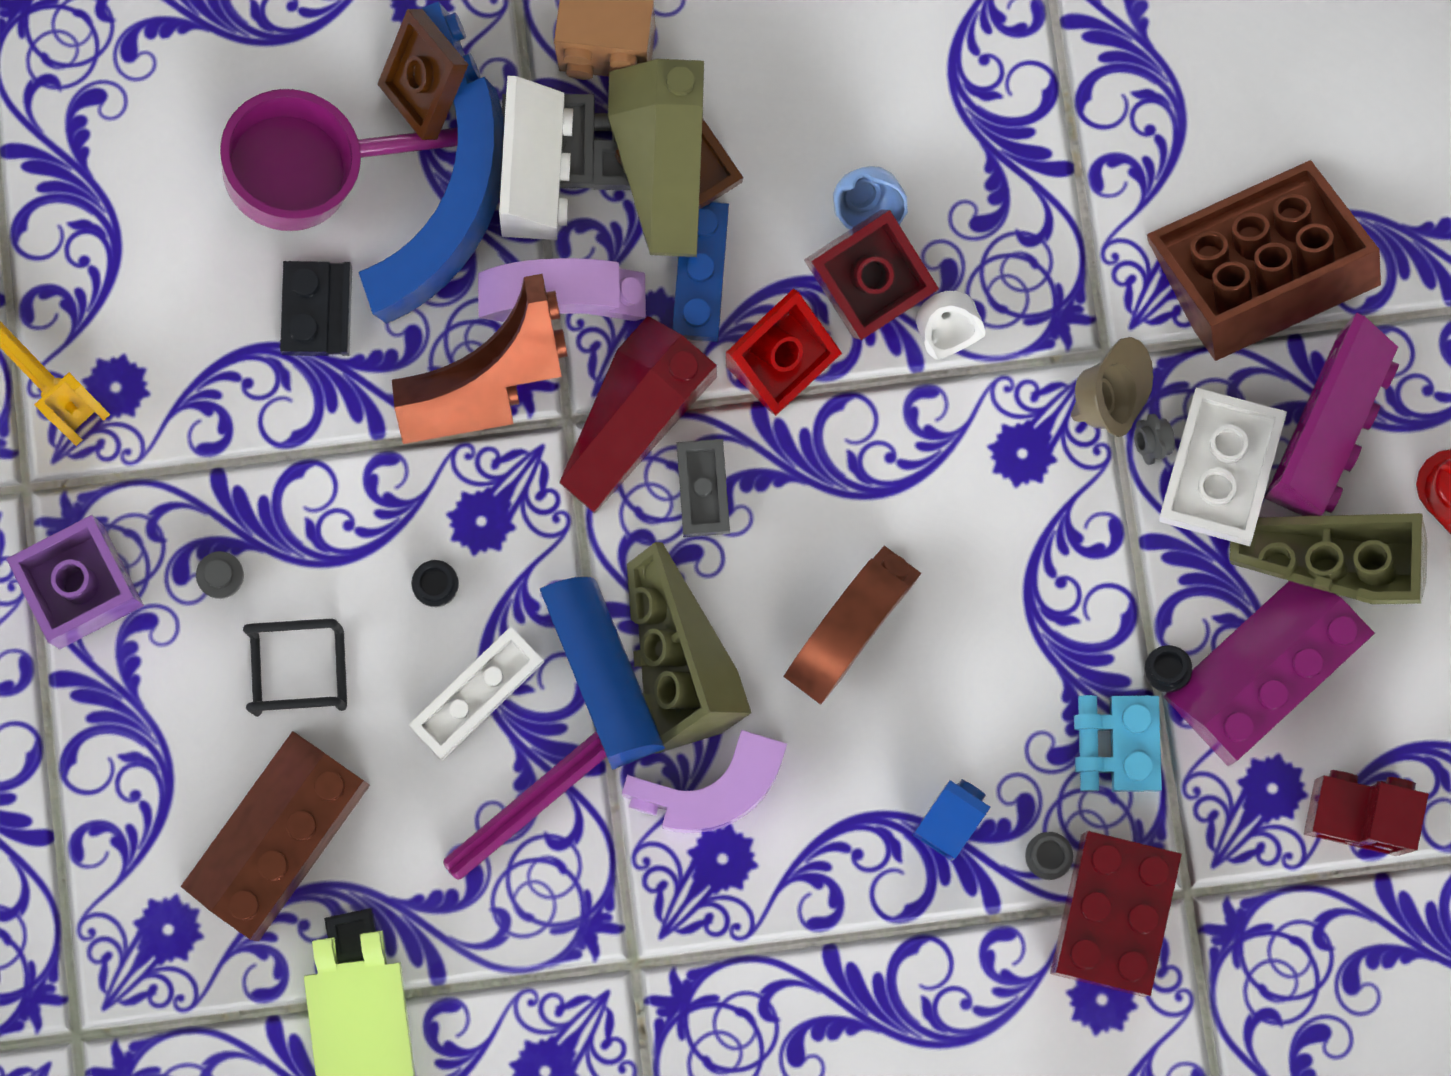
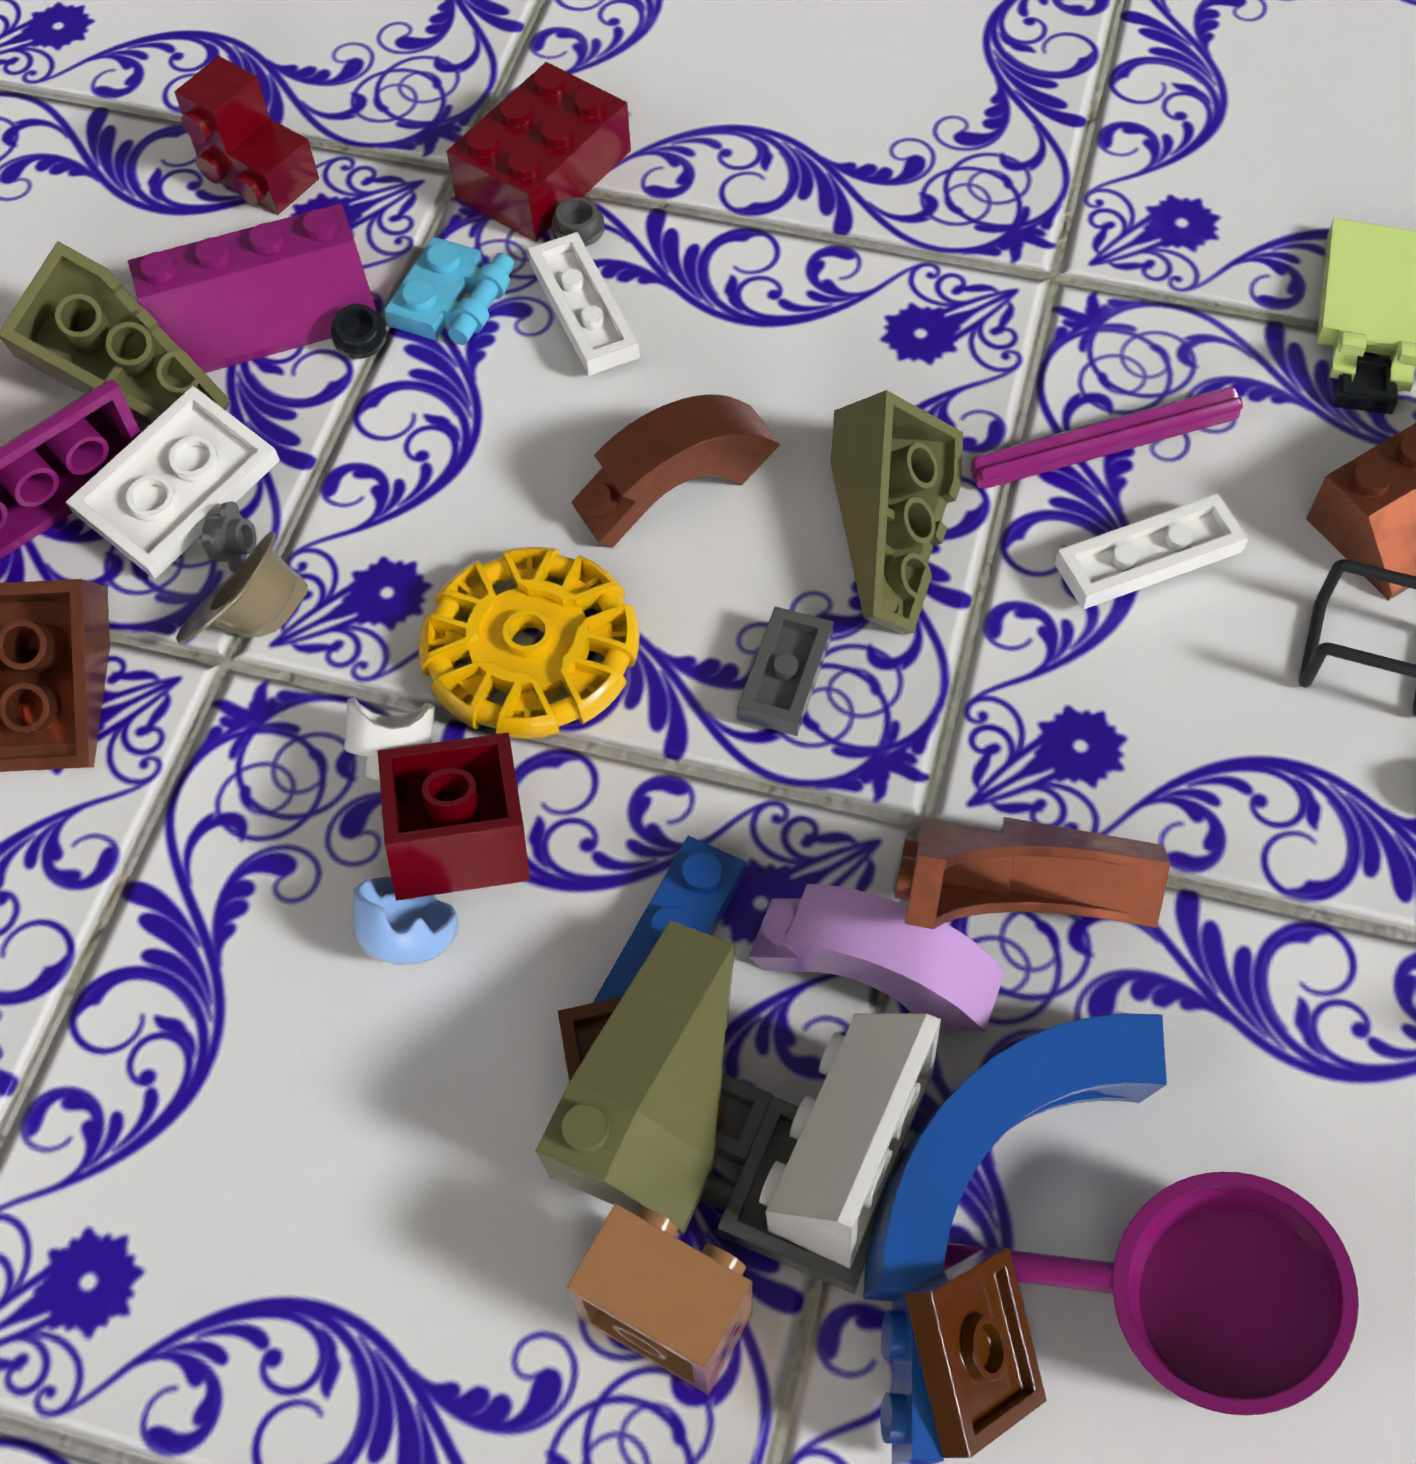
camera: 155 degrees left, 20 degrees down
black plate [280,261,352,356] -> none
black plate [411,560,459,607] -> none
blue brick [539,577,665,770] -> none
dark red wedge [559,316,717,514] -> none
lavender arch [622,730,787,833] -> none
red slope [726,288,842,416] -> none
blue slope [912,779,991,861] -> none
none -> yellow plate [419,547,640,739]
none -> white plate [527,232,640,376]

